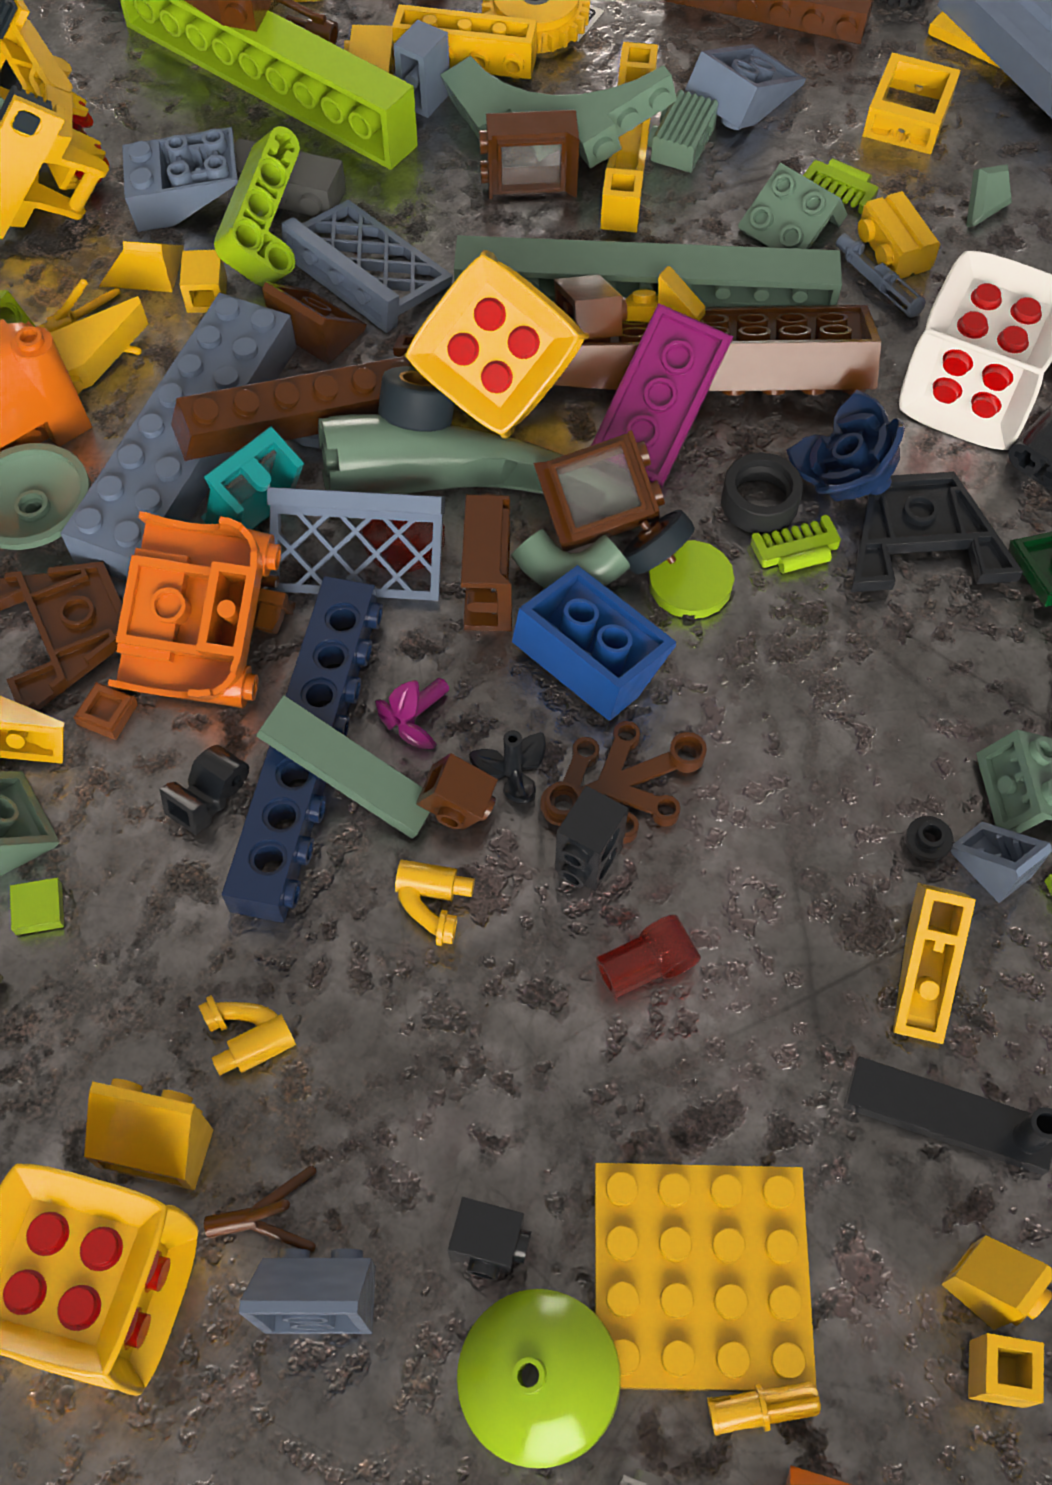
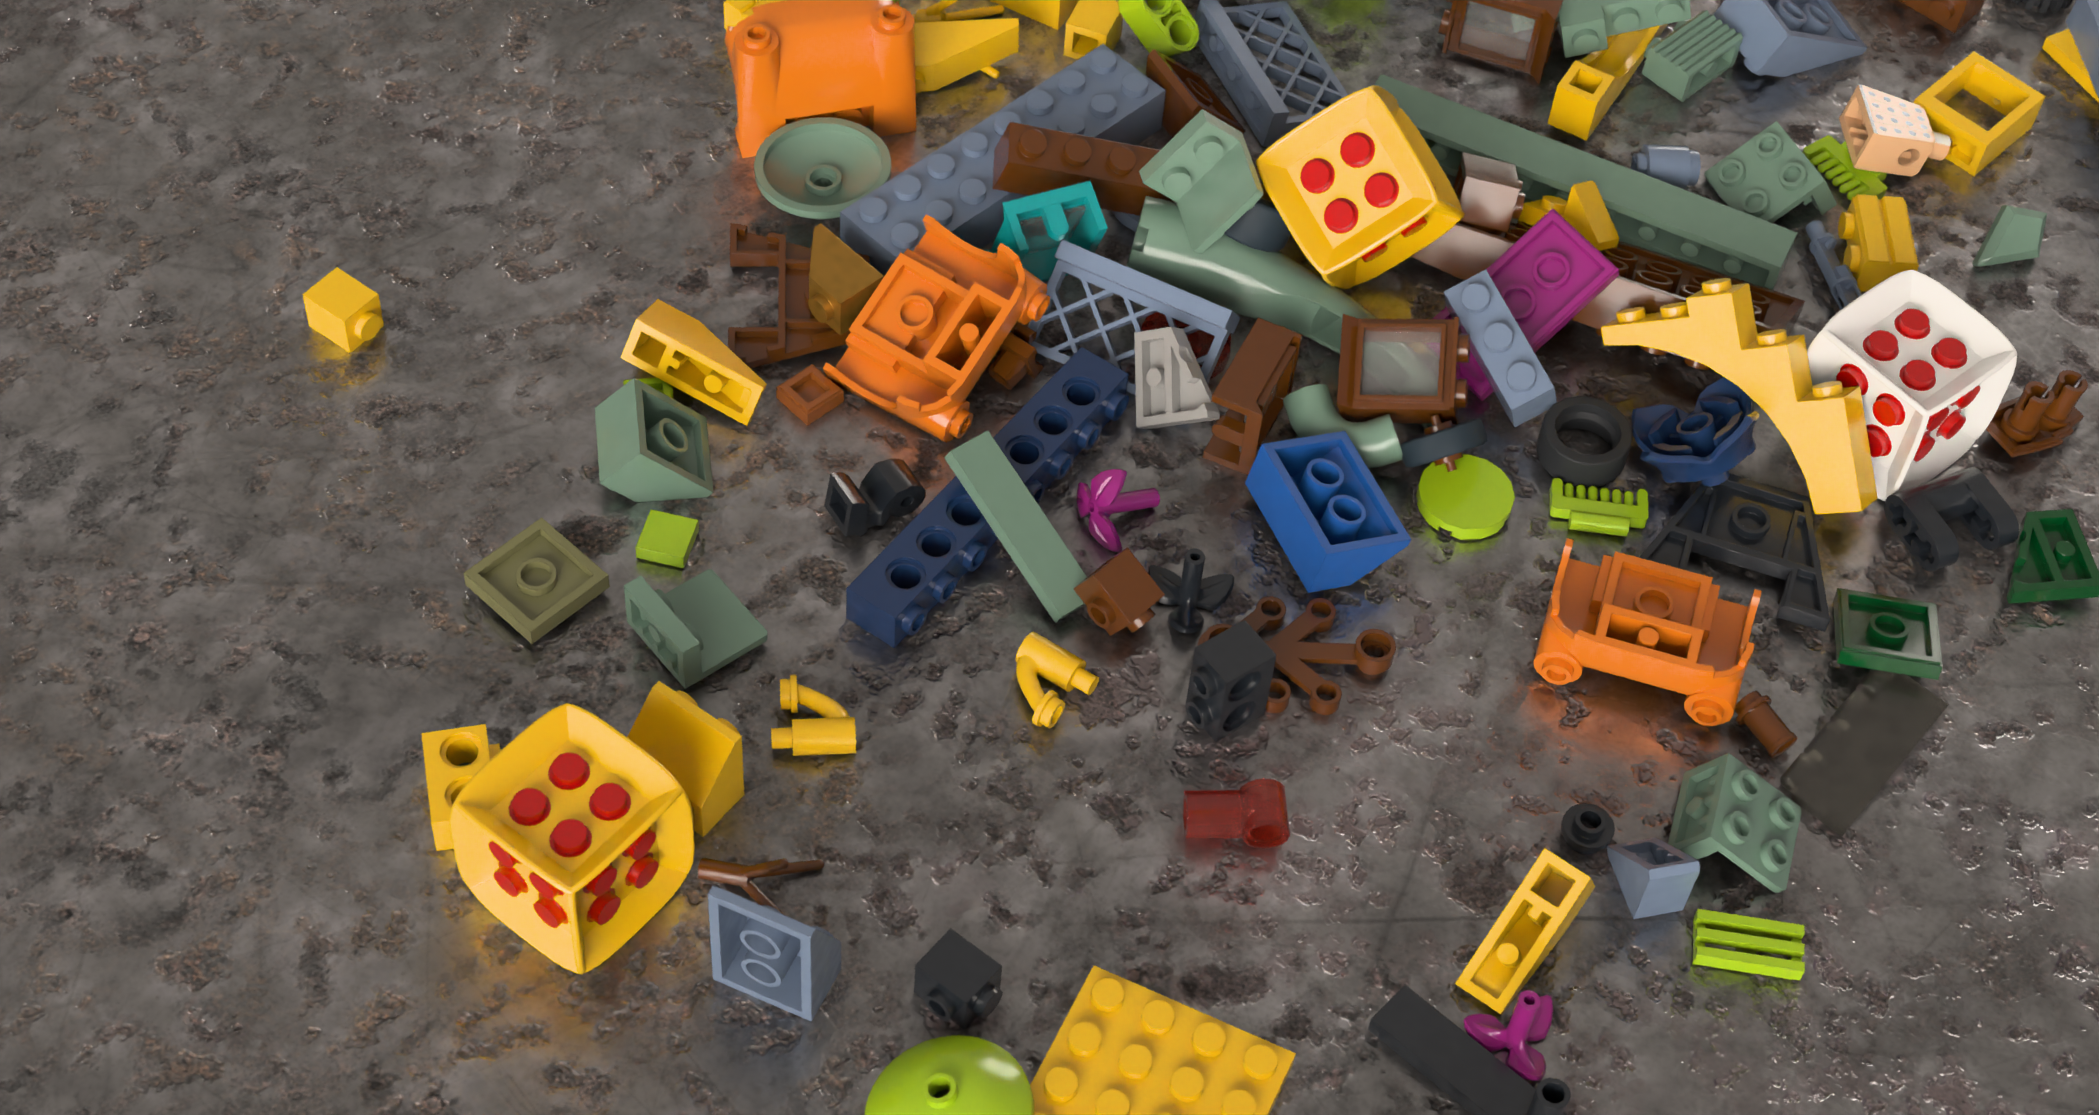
camera: 20 degrees right, 10 degrees down
none -> sand green bracket [624,569,768,689]
none -> pearl gold slope [808,223,884,336]
none -> light grey wing [1134,327,1220,429]
none -> sand green bracket [1139,109,1264,254]
none -> sand blue brick [1444,269,1557,427]
none -> magenta plant [1463,990,1553,1080]
none -> orange piece [1534,538,1762,726]
none -> yellow arch [1601,278,1878,515]
none -> sand blue brick [1631,144,1700,189]
none -> reddish brown pin [1735,691,1797,758]
none -> light nougat torso [1839,84,1950,177]

